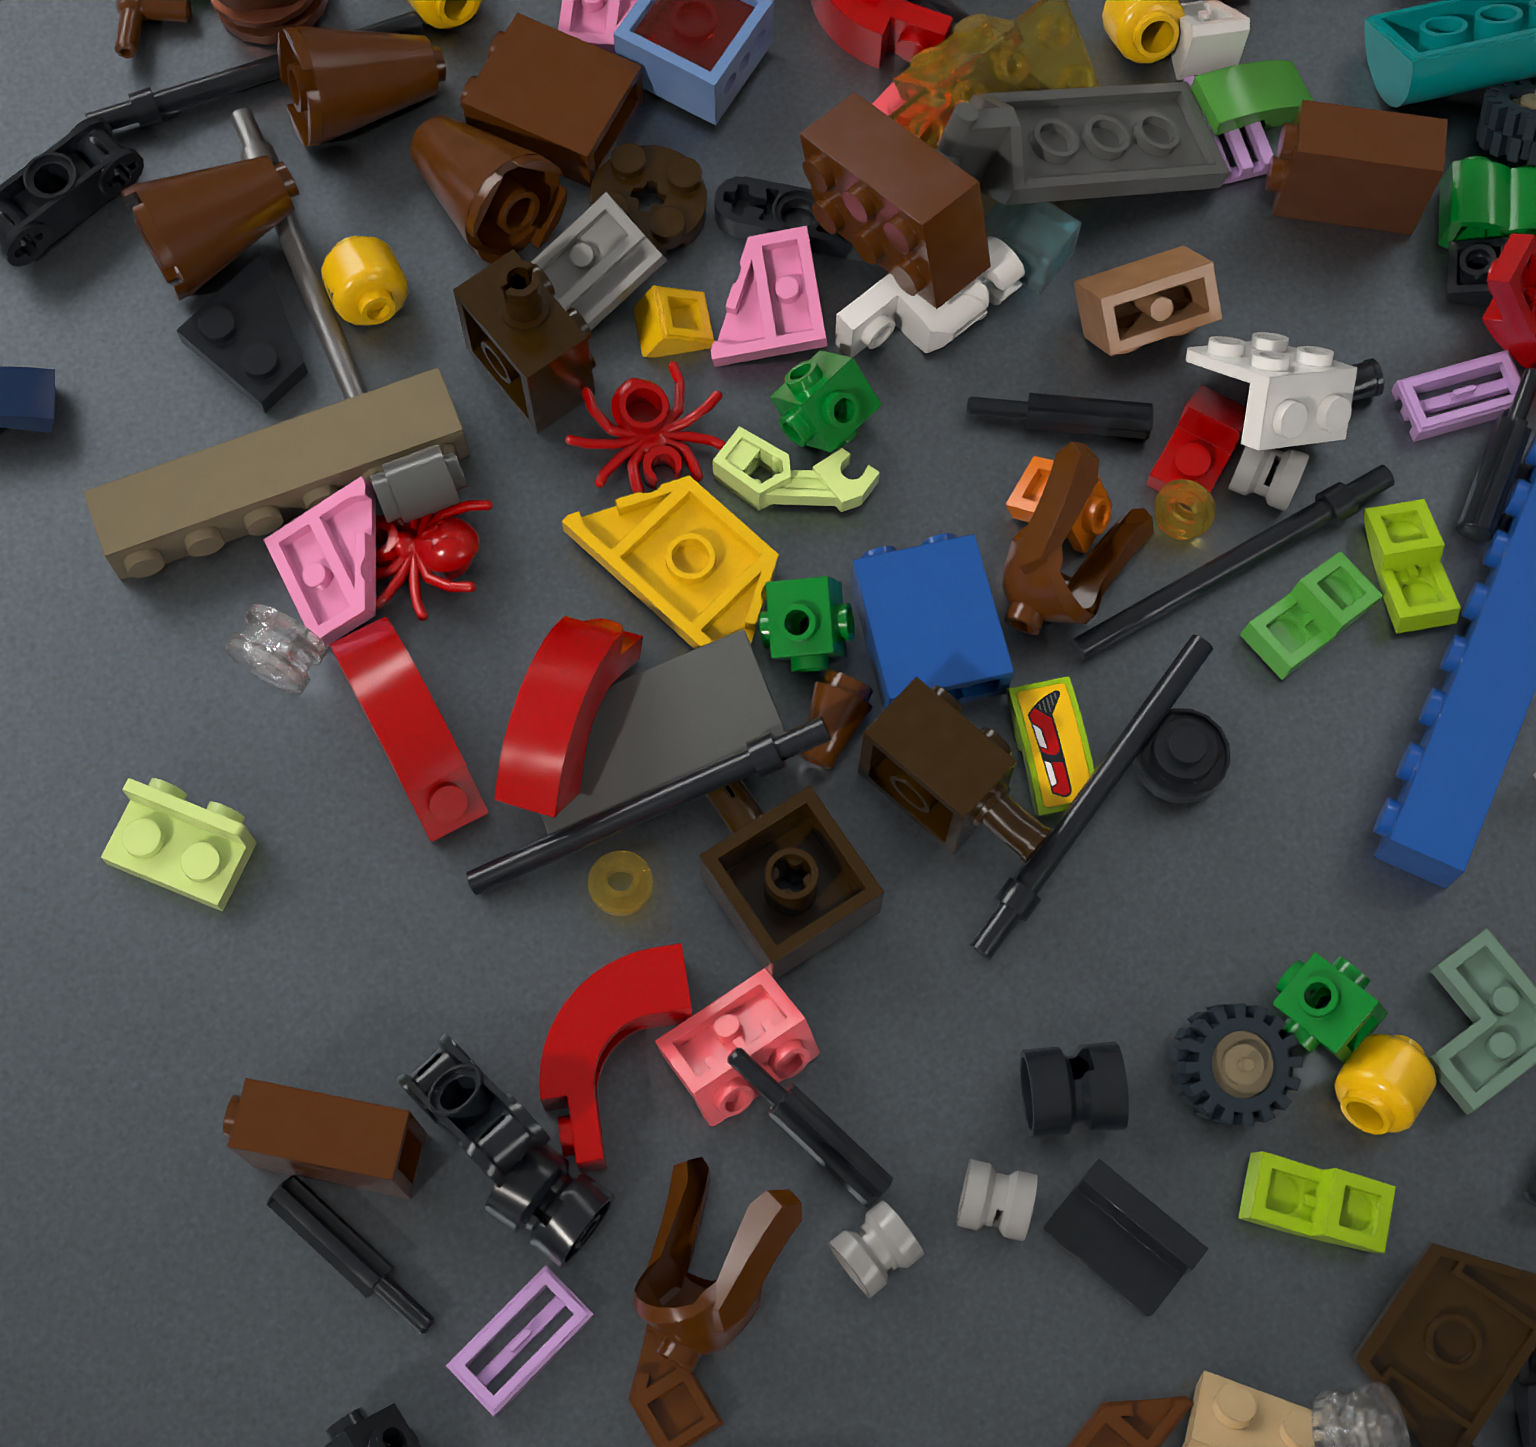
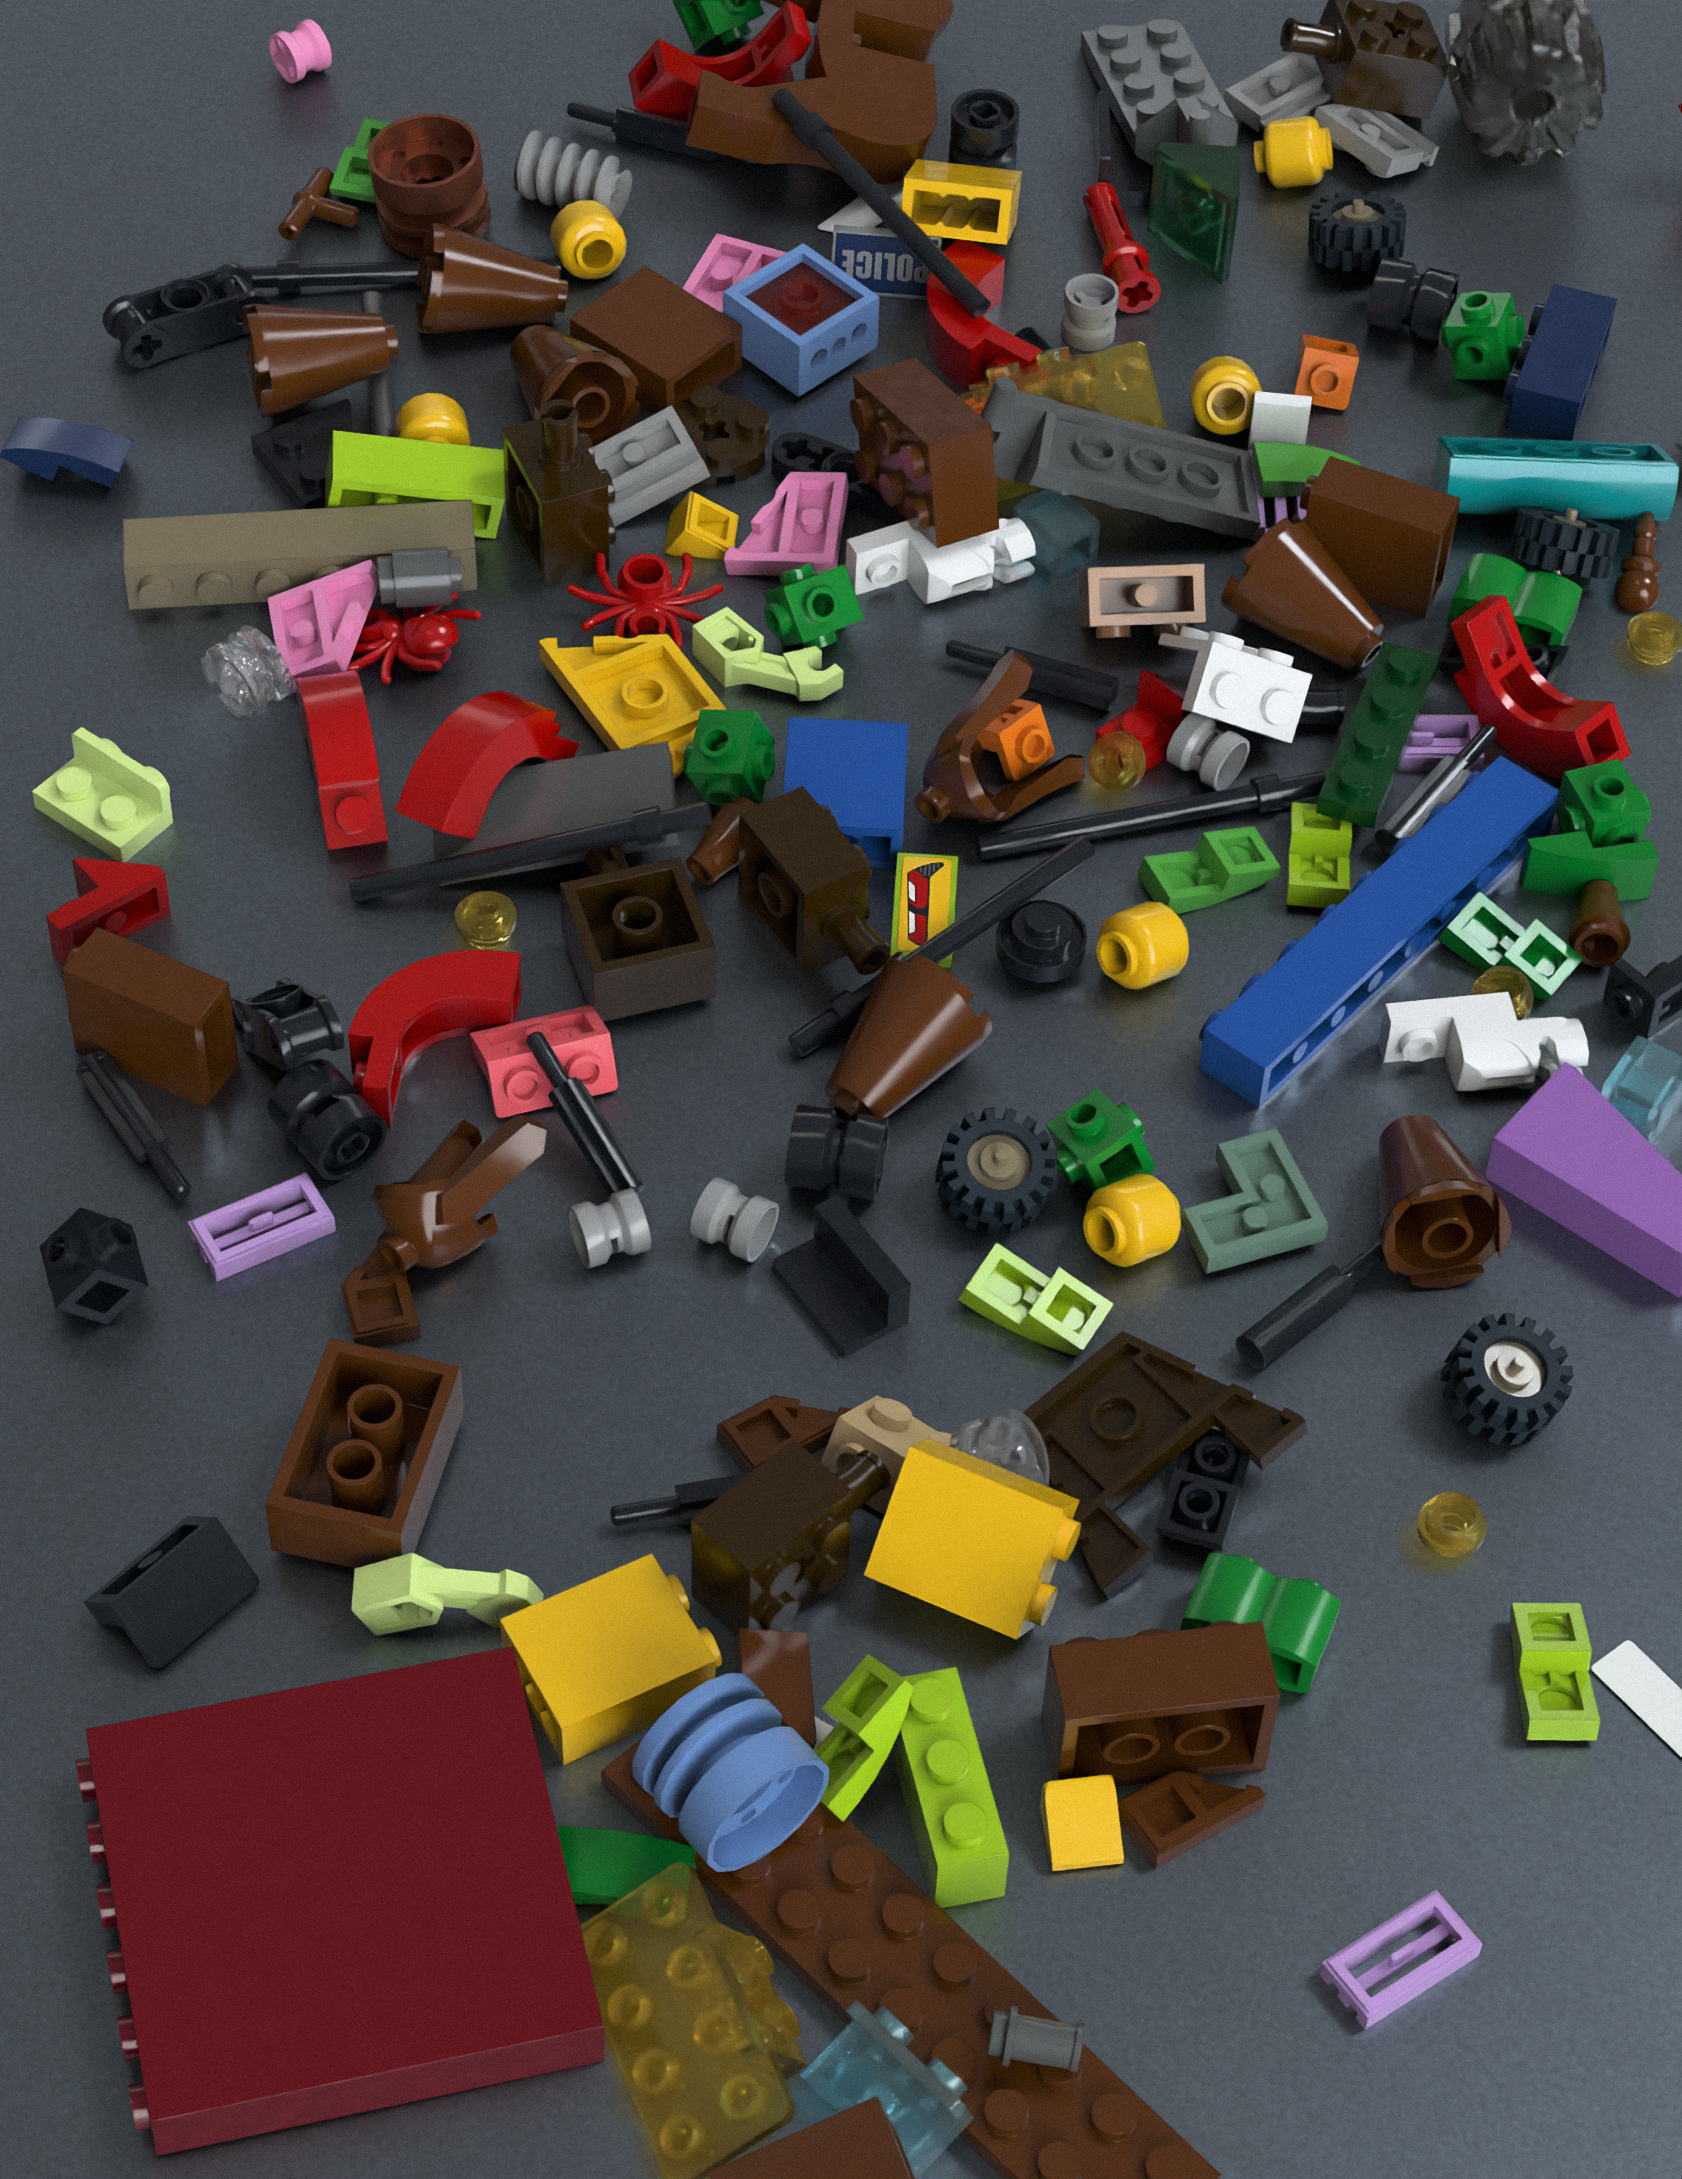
camera: 15 degrees right, 20 degrees down
none -> red slope [46,858,171,967]
none -> lime brick [325,430,505,539]
none -> reddish brown cone [825,952,993,1122]
none -> yellow head [1096,901,1189,990]
none -> reddish brown cone [1221,515,1385,670]
none -> dark green plate [1316,641,1440,829]

